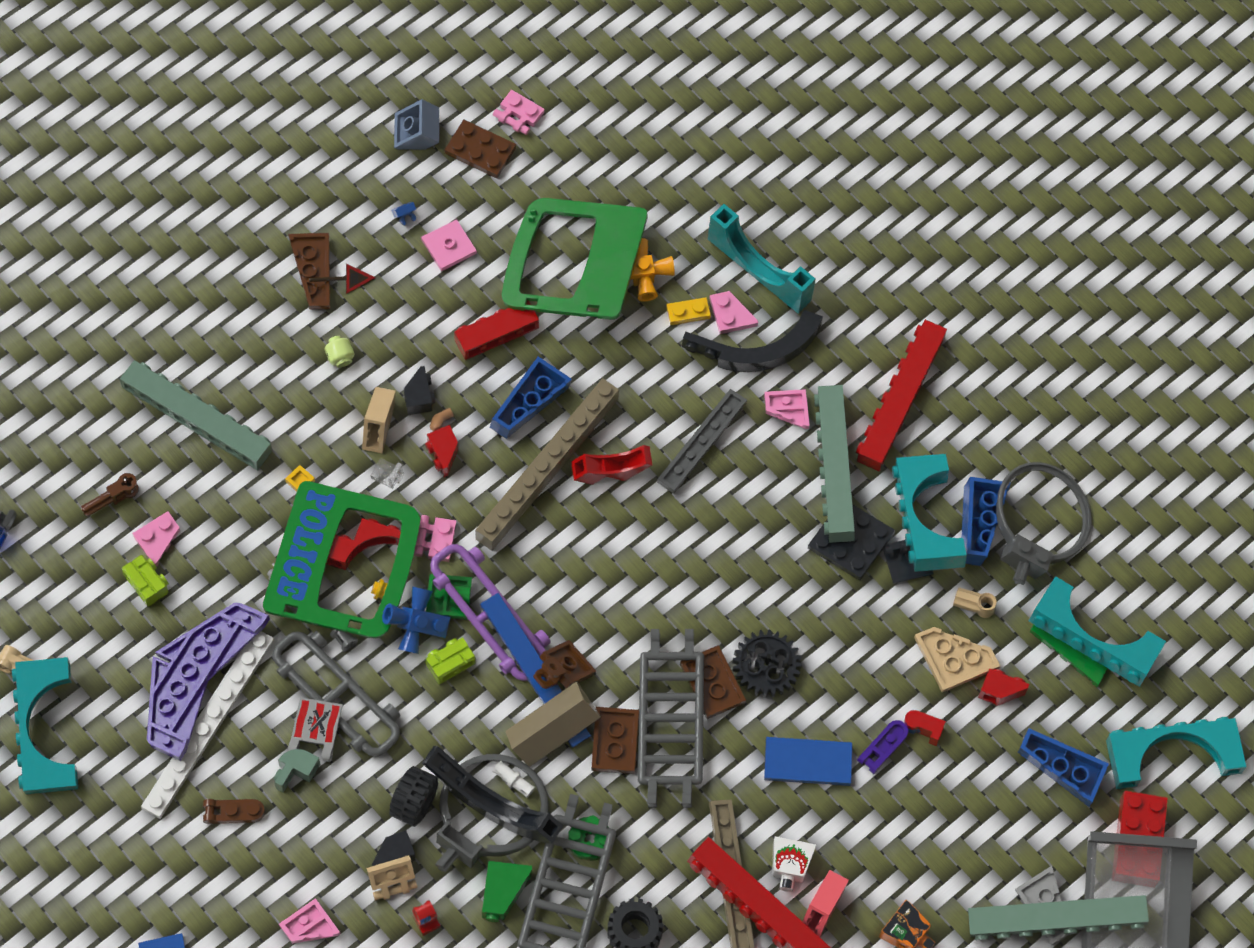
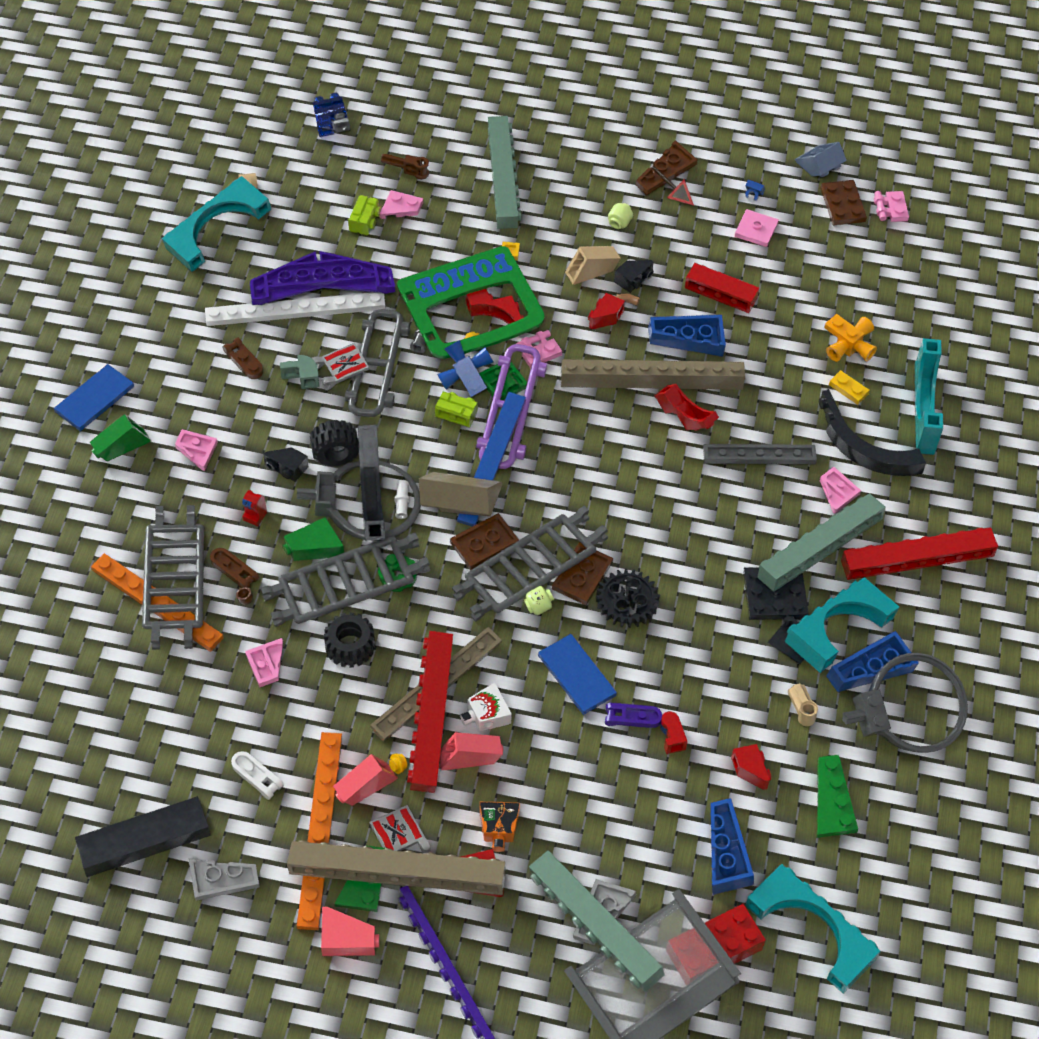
camera: 55 degrees right, 10 degrees down
tan plate [366,856,417,900] -> none
clear bracket [370,458,404,489] -> none
green door [501,198,648,320] -> none
reddish brown plate [533,640,596,689] -> none
bright pink wing [709,291,758,334] -> none
tan plate [914,627,1000,693] -> none
teal arch [1028,576,1166,687] -> none
none -> yellowish green head [524,586,554,615]

